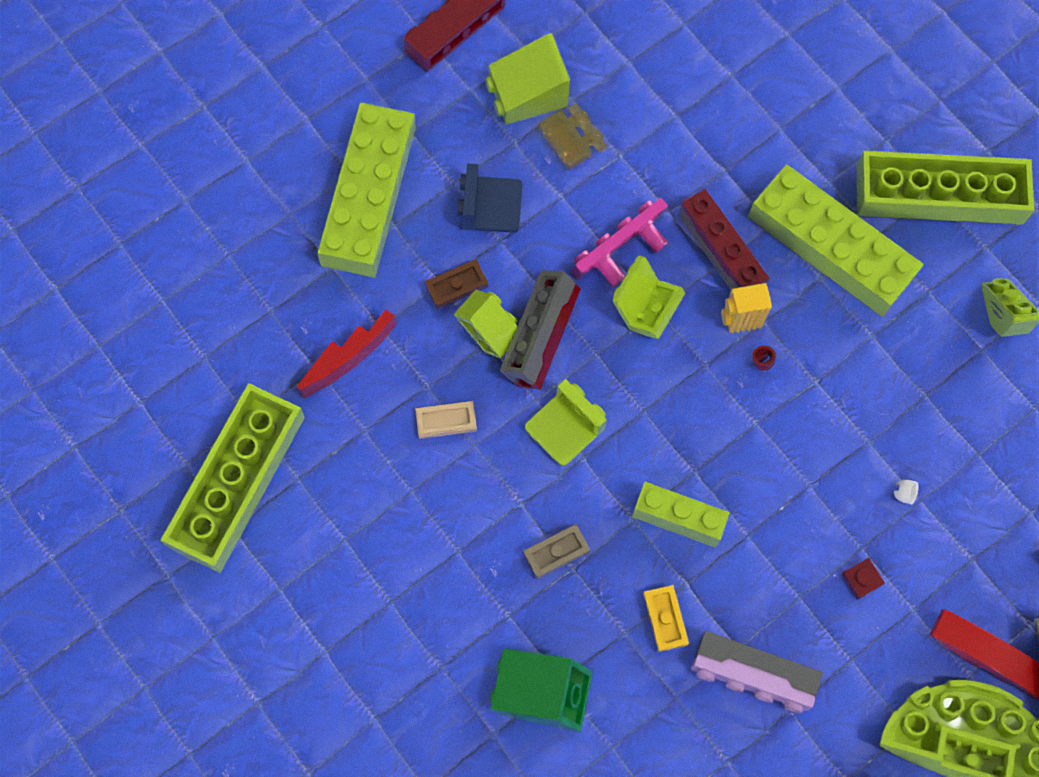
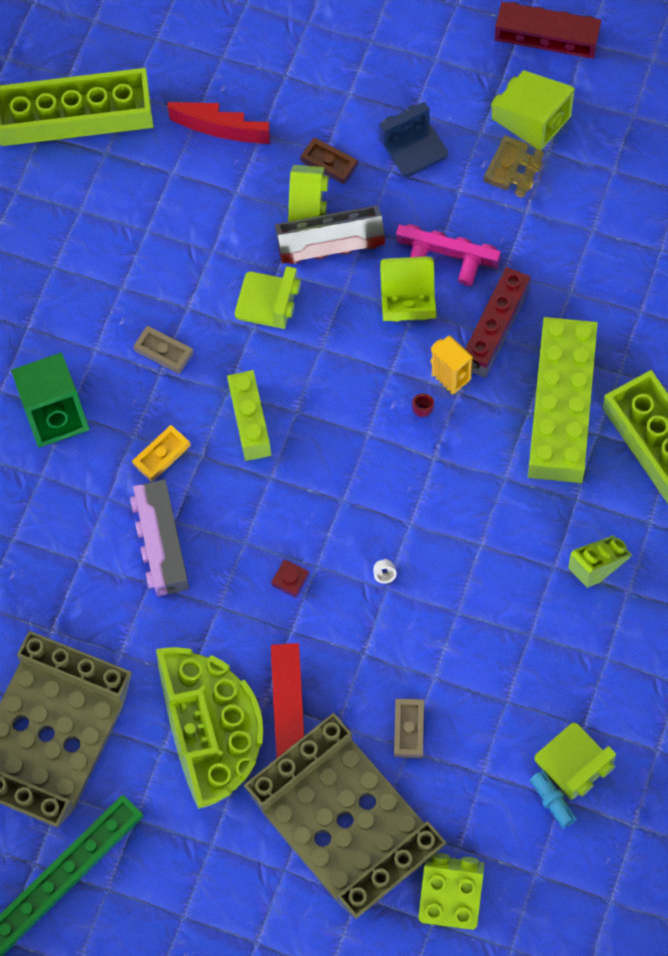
camera: 65 degrees right, 5 degrees down
lime brick [318,102,416,278] -> none
tan tile [415,401,477,439] -> none

